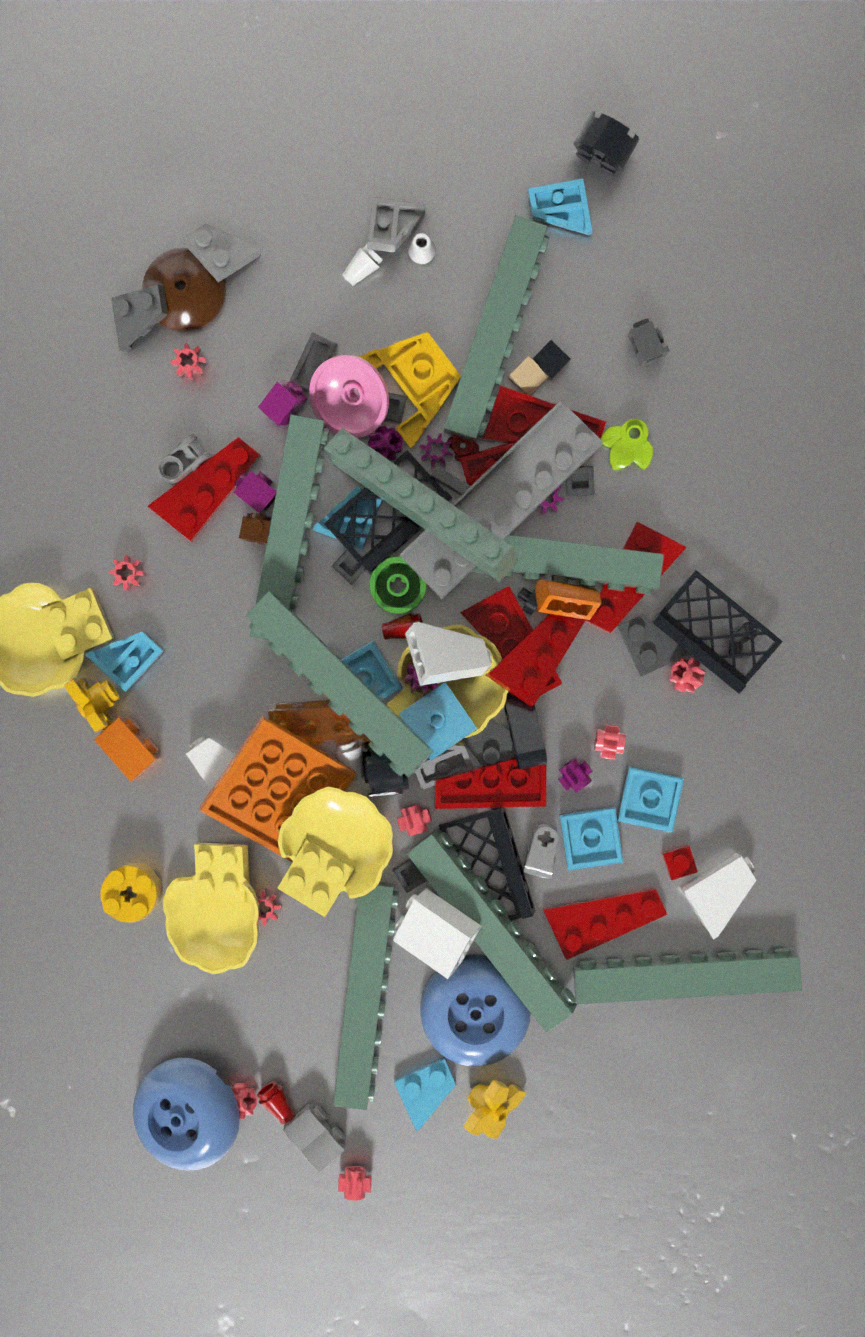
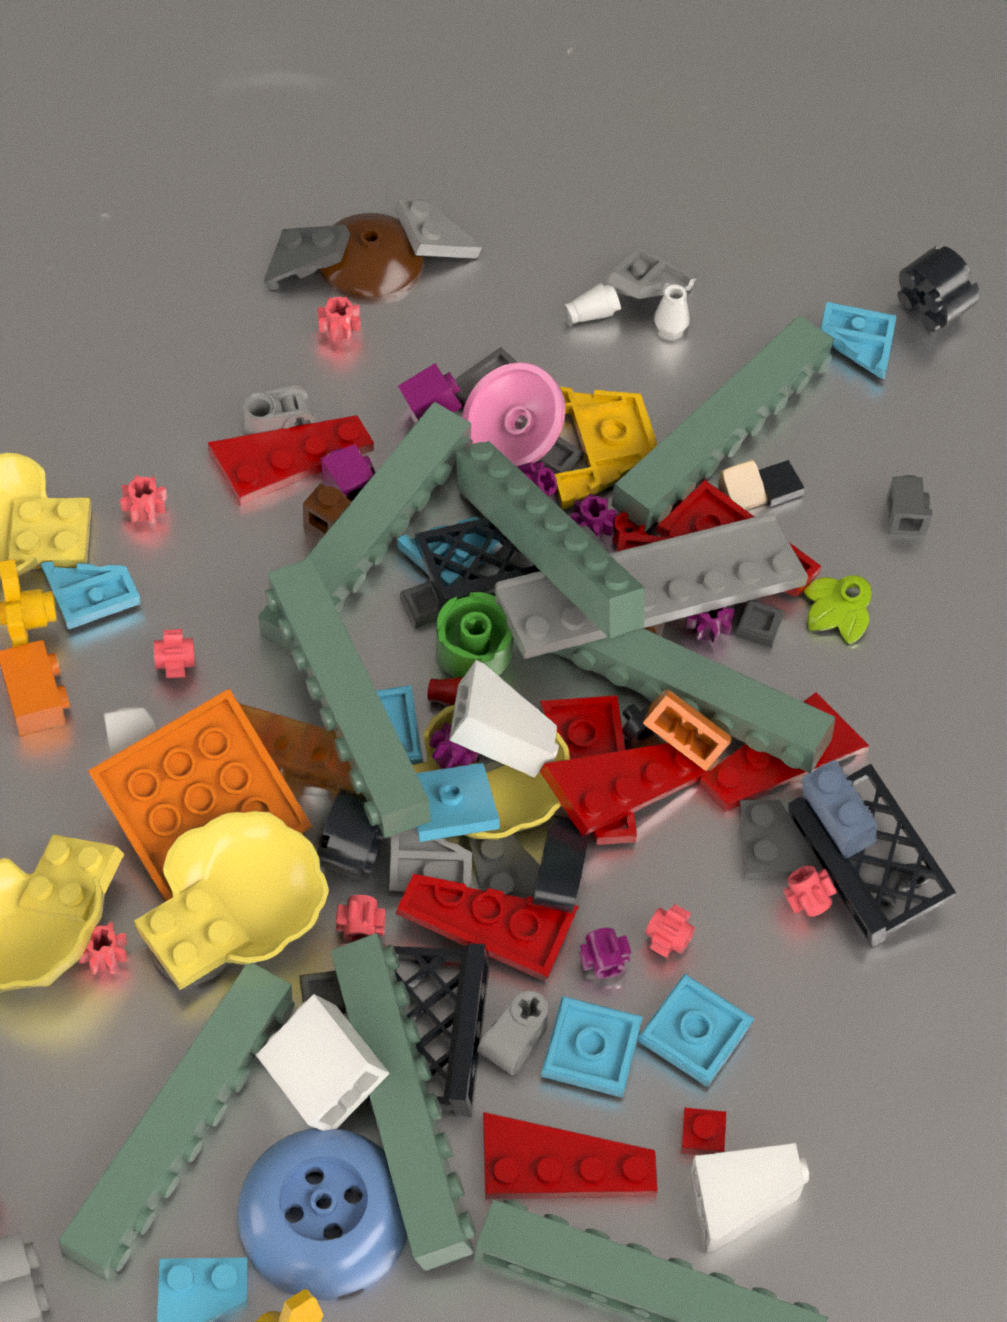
camera: 15 degrees right, 30 degrees down
none -> coral gear [154,629,195,678]
none -> sand blue brick [802,760,877,859]

